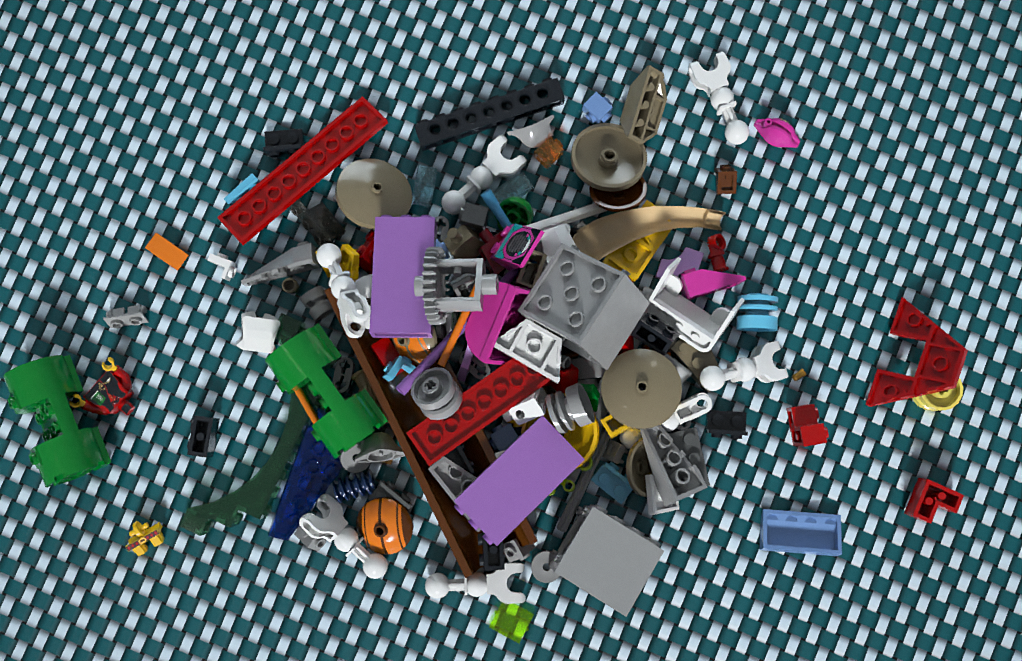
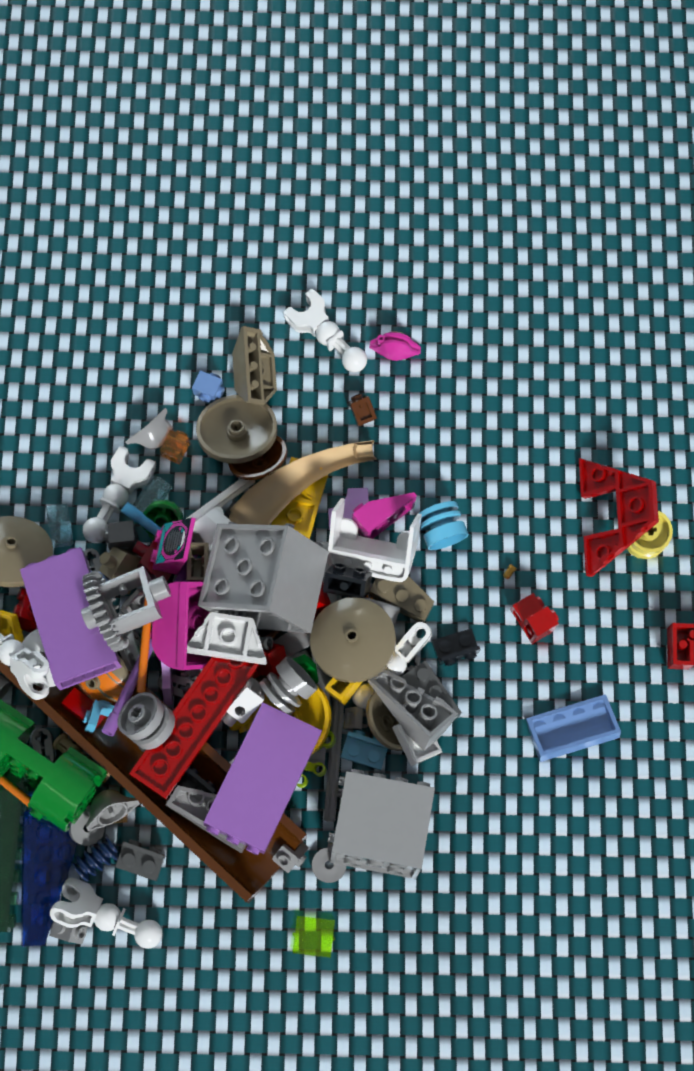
camera: 25 degrees left, 10 degrees down
orange dish [356,497,414,555] -> none
black brick [414,78,565,151] -> none
white piece [425,563,526,604] -> none
black brick [478,530,505,571] -> none
medium blue brick [489,423,518,451] -> none
white piece [700,341,789,391] -> none
red connector [707,233,729,272] -> none

